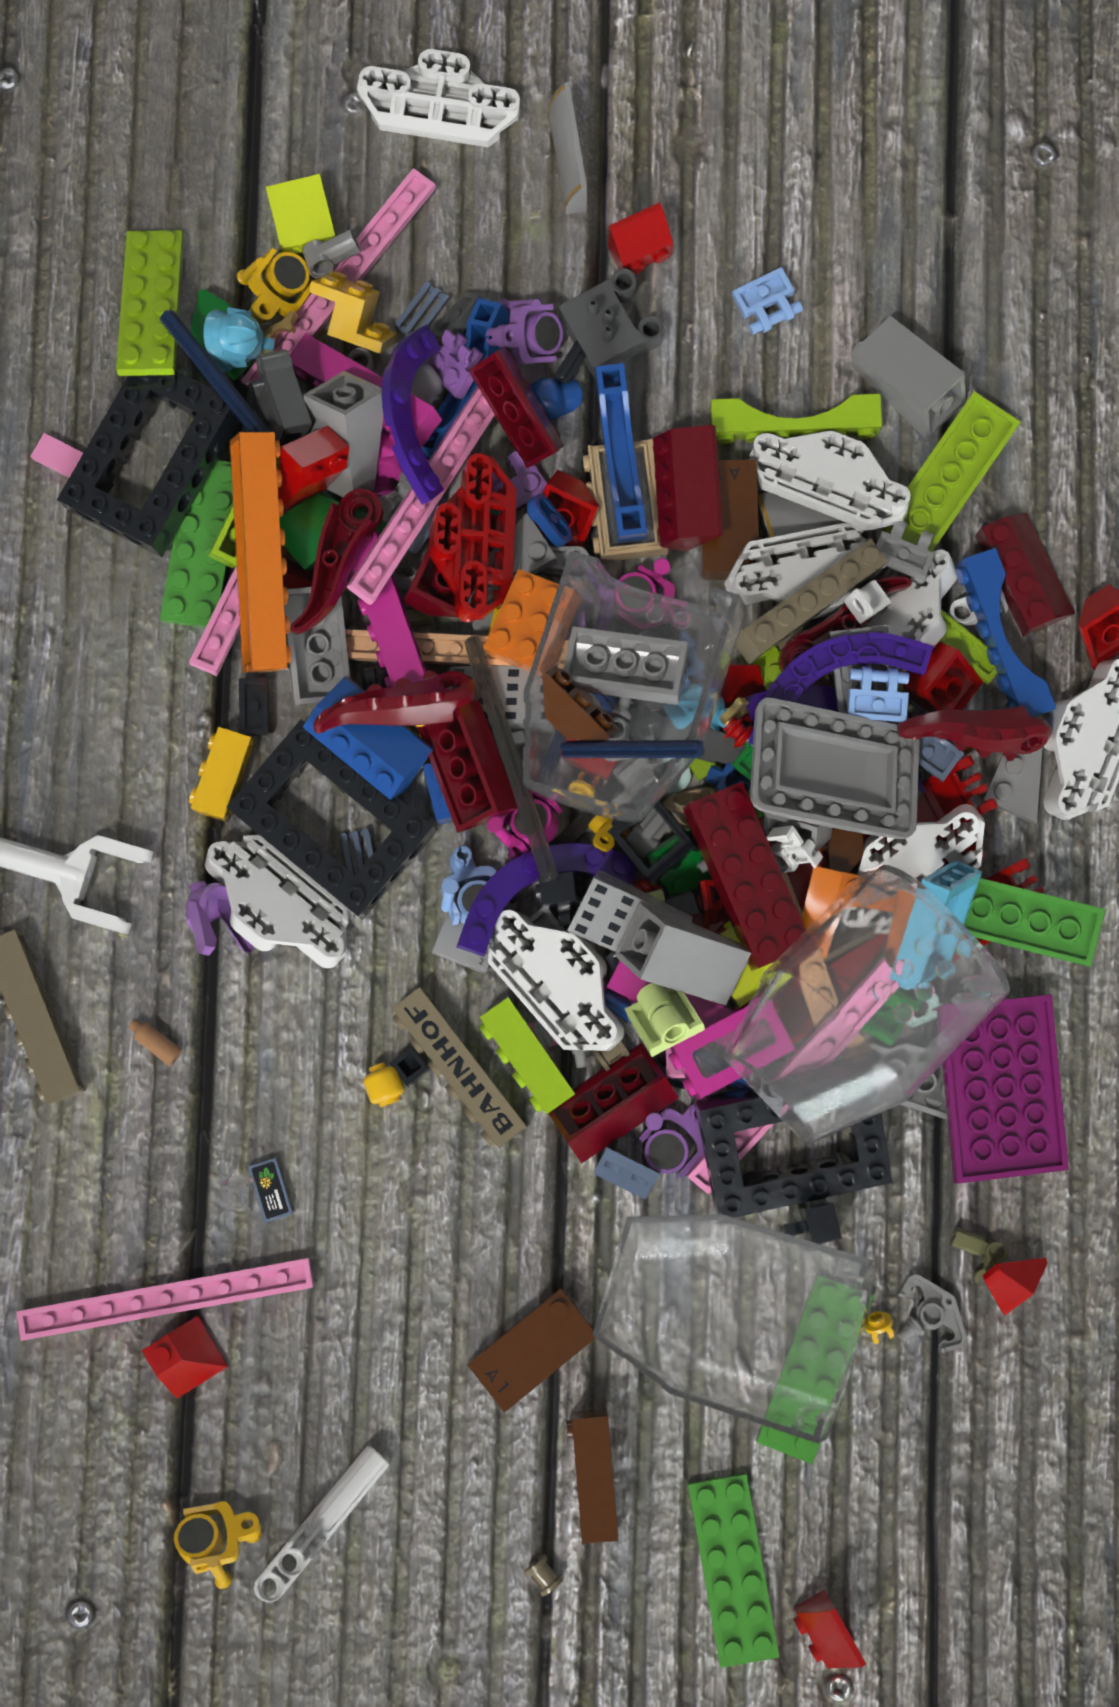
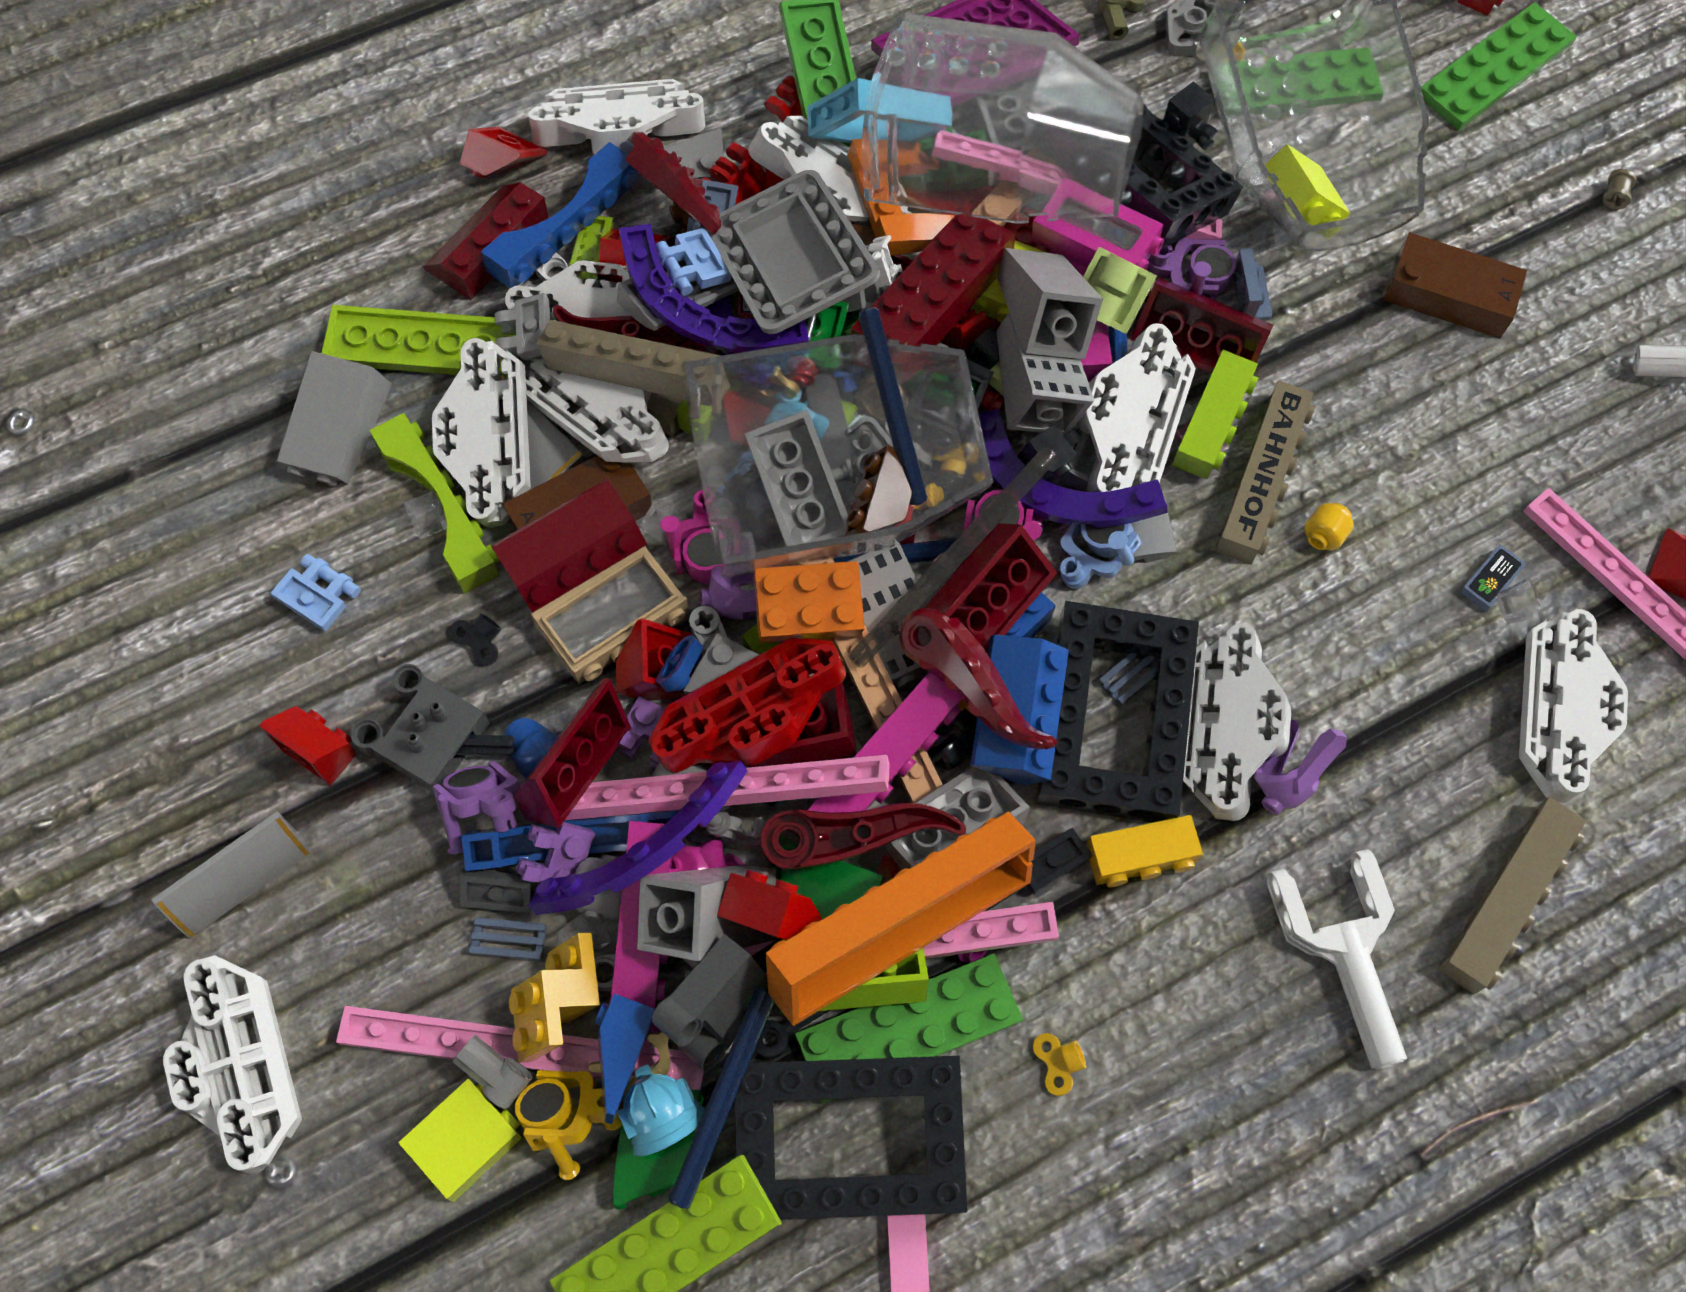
camera: 125 degrees left, 15 degrees down
medium nougat cylinder [128,1019,183,1067] -> none
black slope [389,1045,431,1088] -> none
reddish brown brick [566,1409,618,1544] -> none
blue arch [595,363,647,543] -> none
white bracket [844,580,891,624] -> none
none -> black piece [449,613,502,666]
none -> blue slope [595,993,655,1125]
none -> yellow piece [1033,1033,1087,1096]
none -> neon yellow brick [1264,144,1351,235]
none -> white connector [1519,609,1628,803]

